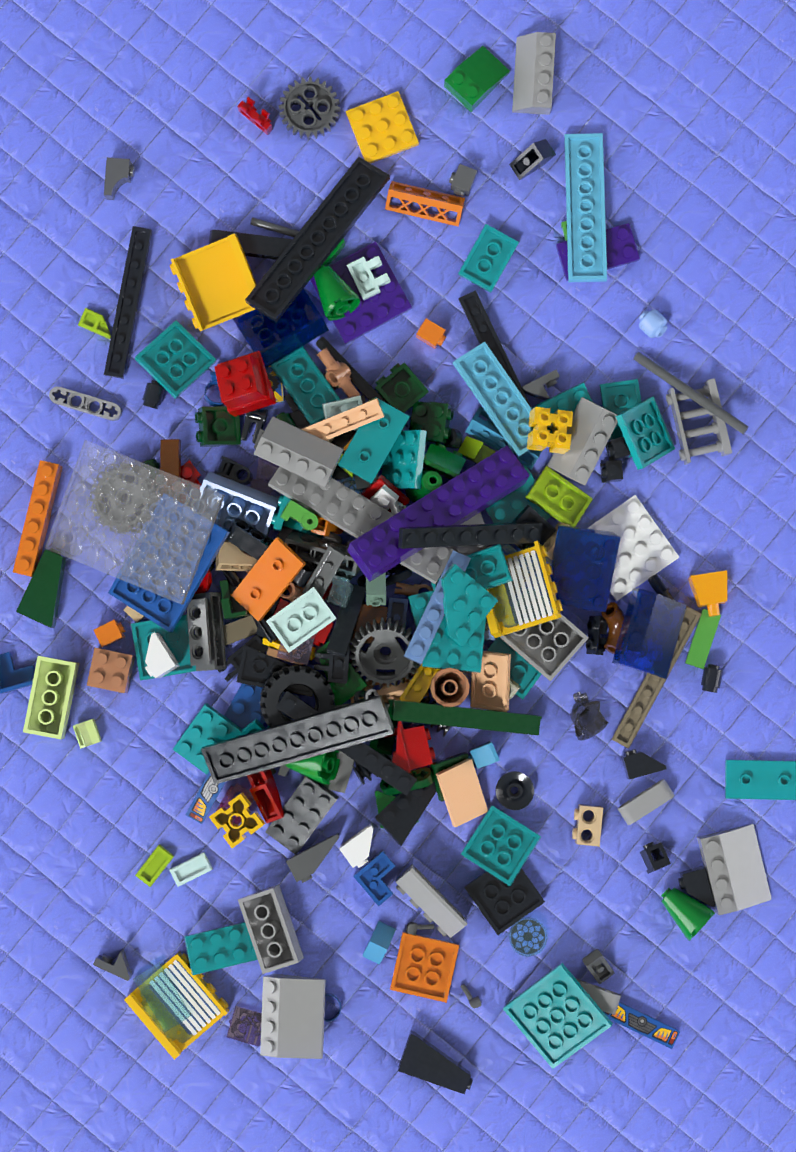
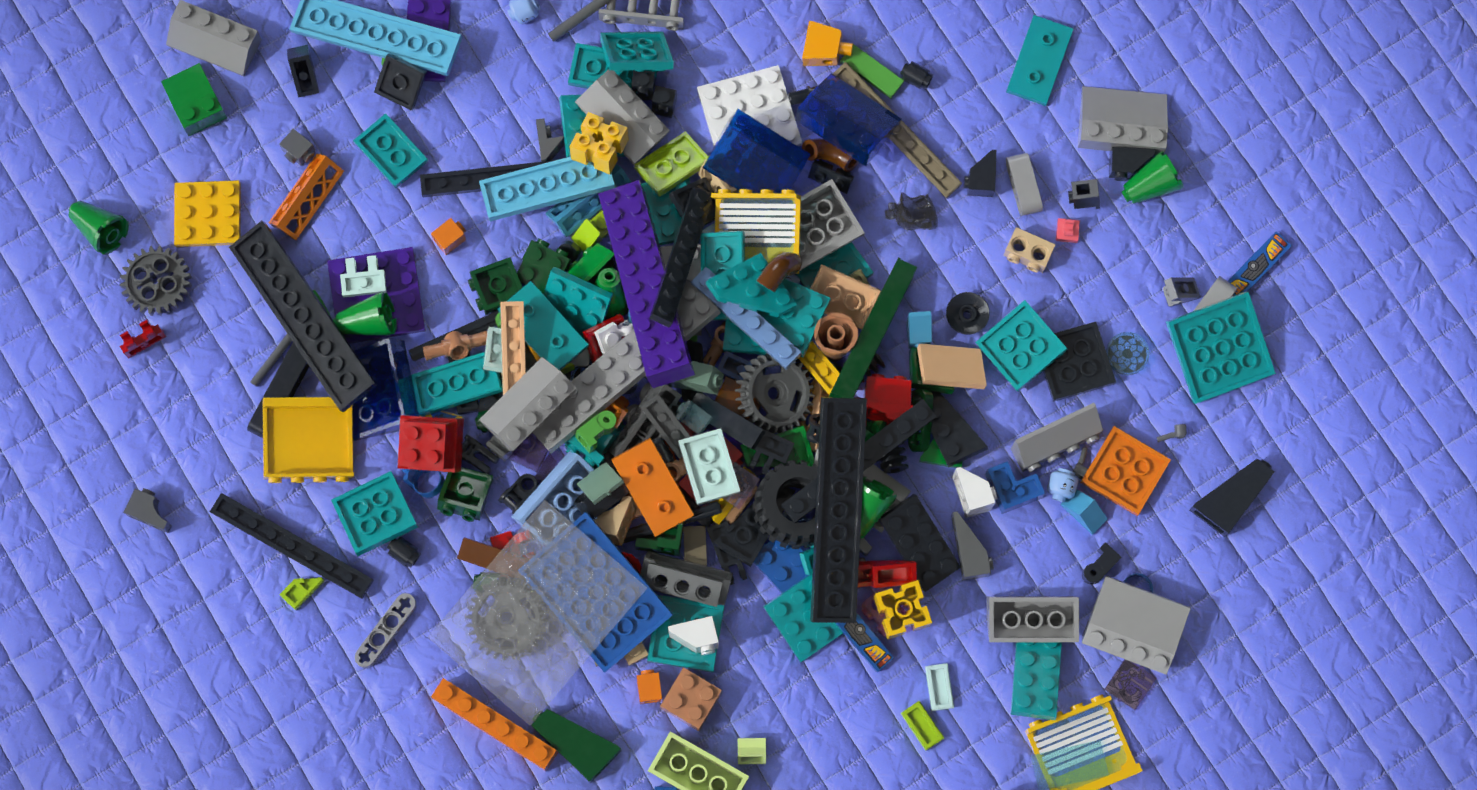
camera: 75 degrees left, 10 degrees down
none -> green cone [68,201,129,255]
none -> black tile [374,53,427,110]
none -> sand green piece [577,462,624,505]
none -> reddish brown cylinder [757,252,802,293]
none -> light blue head [1047,468,1078,502]
none -> coral tile [1056,218,1080,243]
none -> black leg [1082,542,1121,585]

